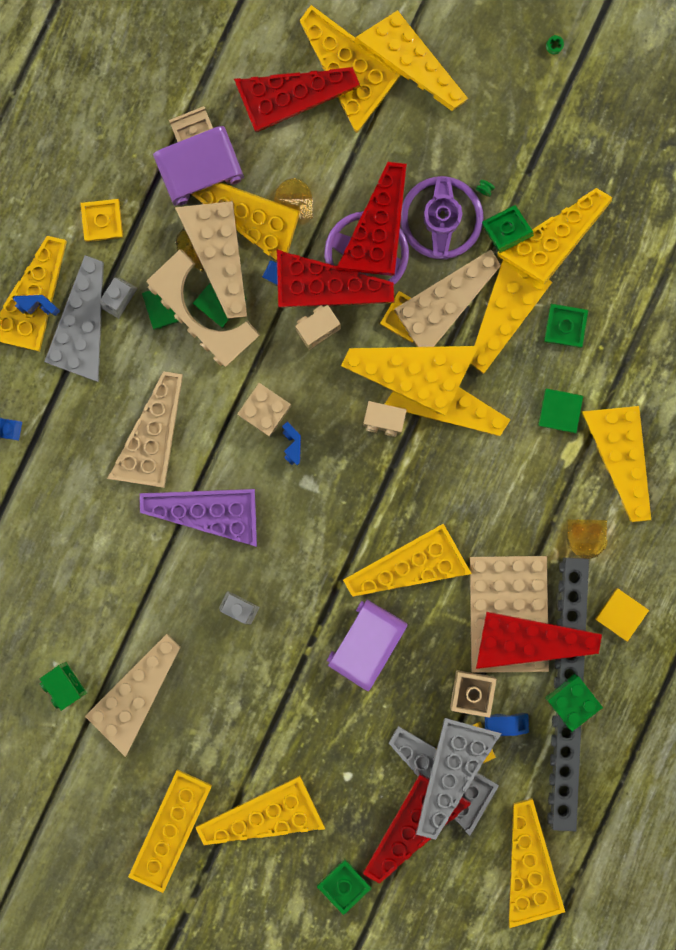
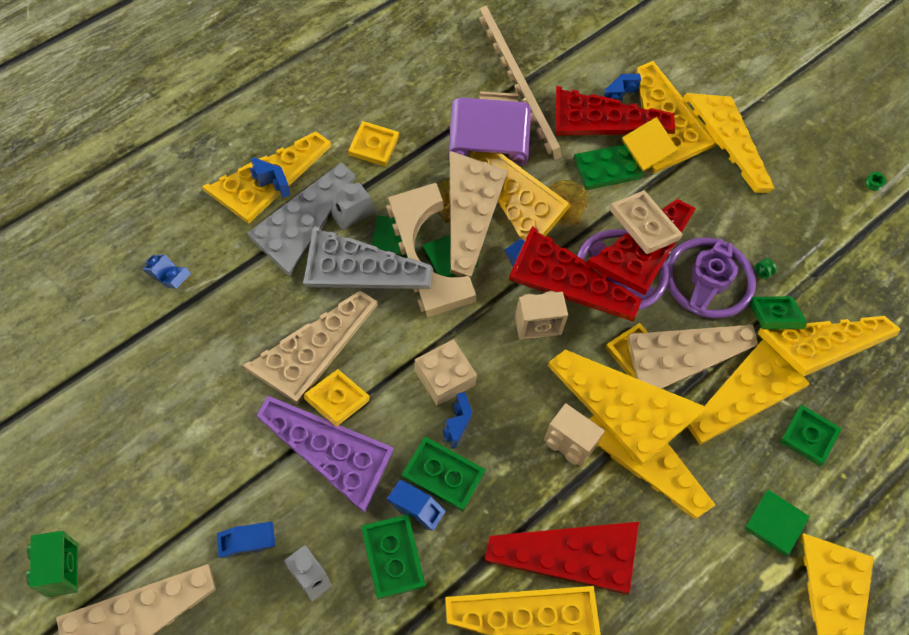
camera: 20 degrees right, 25 degrees down
none -> blue slope [217,522,276,558]
none -> light grey wing [303,226,433,289]
none -> yellow tile [304,369,370,427]
none -> green plate [361,514,426,600]
none -> blue slope [387,480,446,531]
none -> green plate [401,436,486,512]
none -> tan plate [479,5,562,160]
none -> red wing [484,522,639,595]
none -> green plate [573,144,643,190]
none -> blue slope [603,74,641,102]
none -> tan plate [609,190,683,254]
none -> yellow tile [622,117,678,172]

